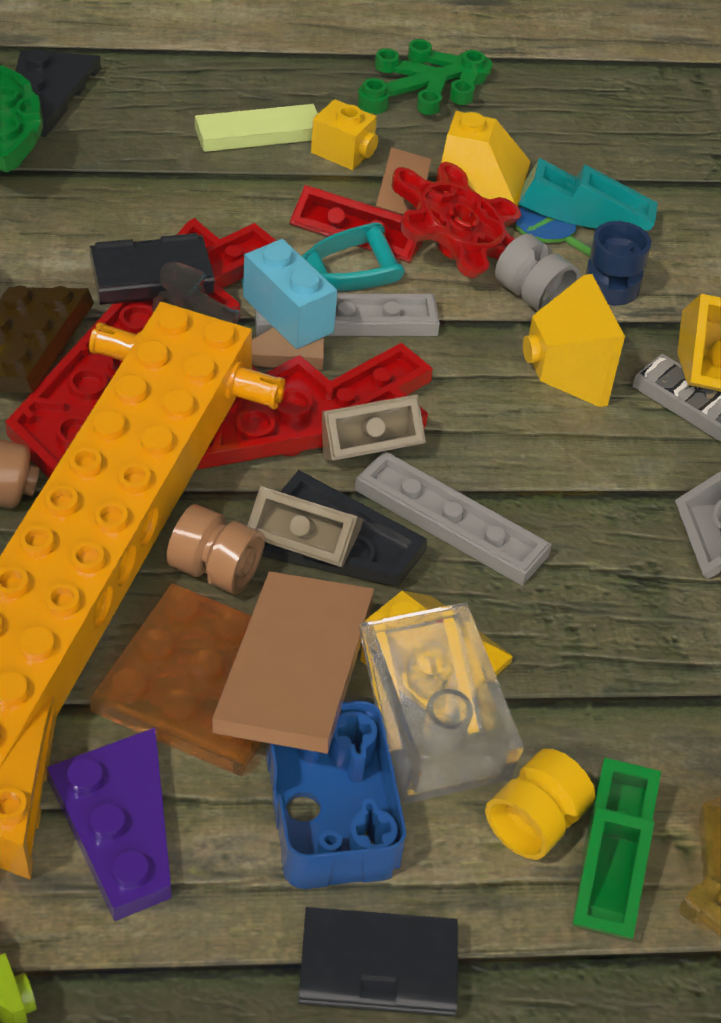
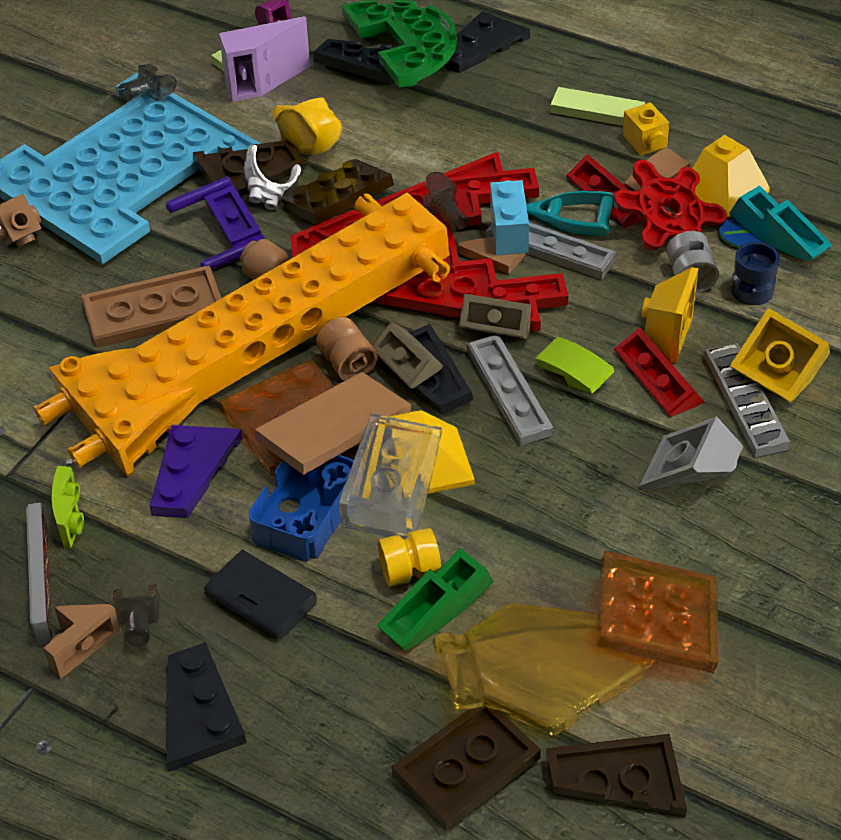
camera: 40 degrees right, 0 degrees up
black piece [89,233,214,305] -> none
green plant [357,39,492,115] -> none
none -> lime slope [535,337,615,394]
none -> red slope [614,327,704,417]

